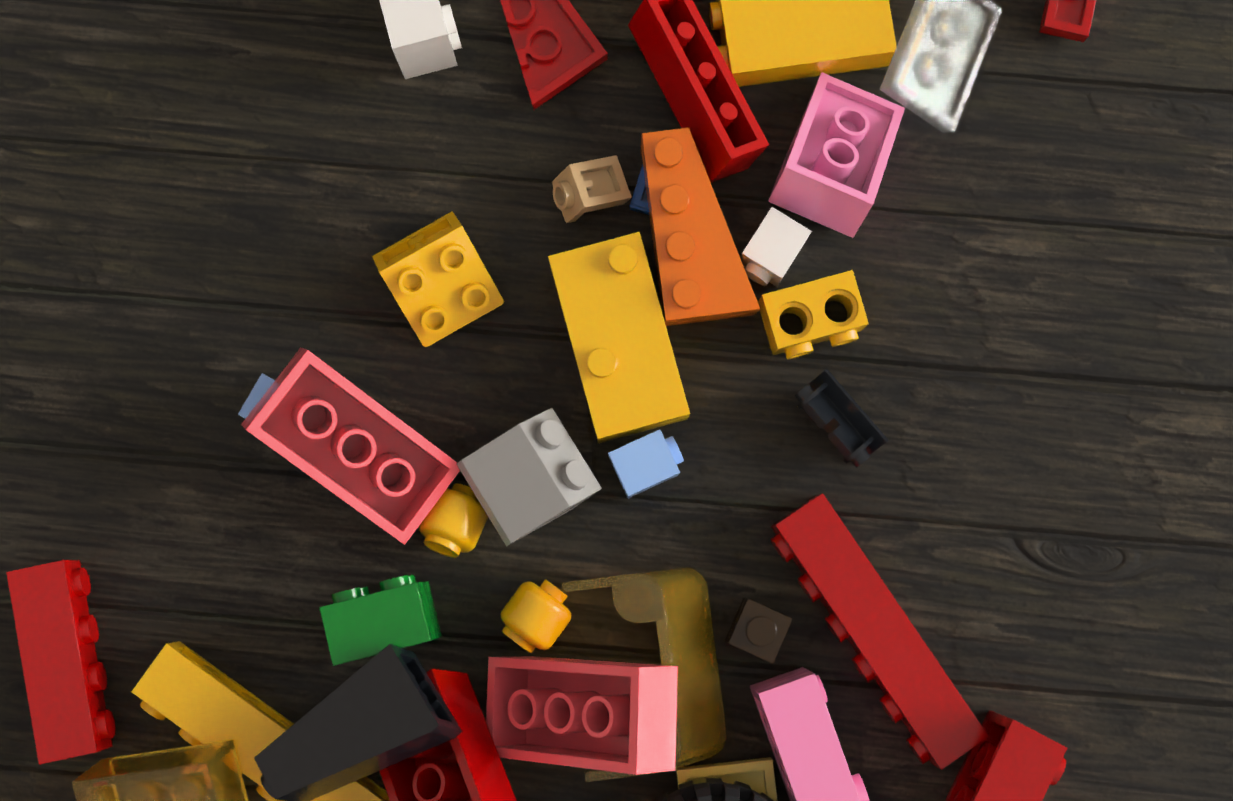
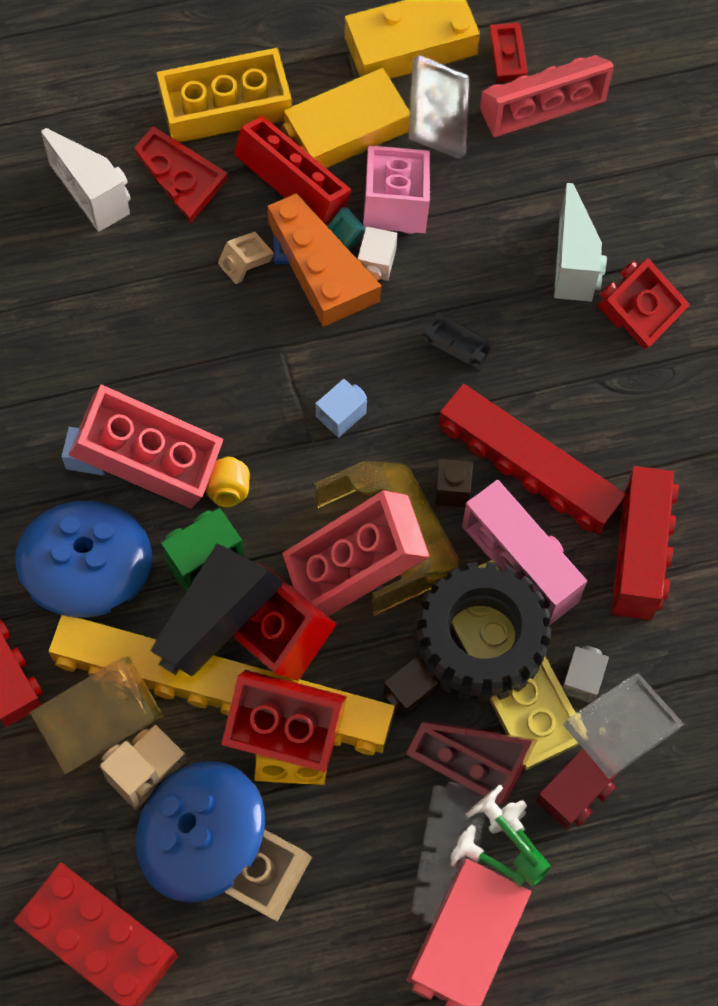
camera: 20 degrees left, 15 degrees down
yellow bracket [372,211,504,347] -> none
light grey slope [457,408,602,547] -> none
yellow head [501,579,571,653] -> none
yellow brick [548,232,690,443] -> none
yellow brick [758,270,869,359] -> none
none -> blue brick [15,500,152,617]
none -> teal tile [327,208,366,251]
none -> coral slope [480,55,614,138]
none -> light aqua slope [554,183,607,302]
none -> red plate [597,258,690,349]

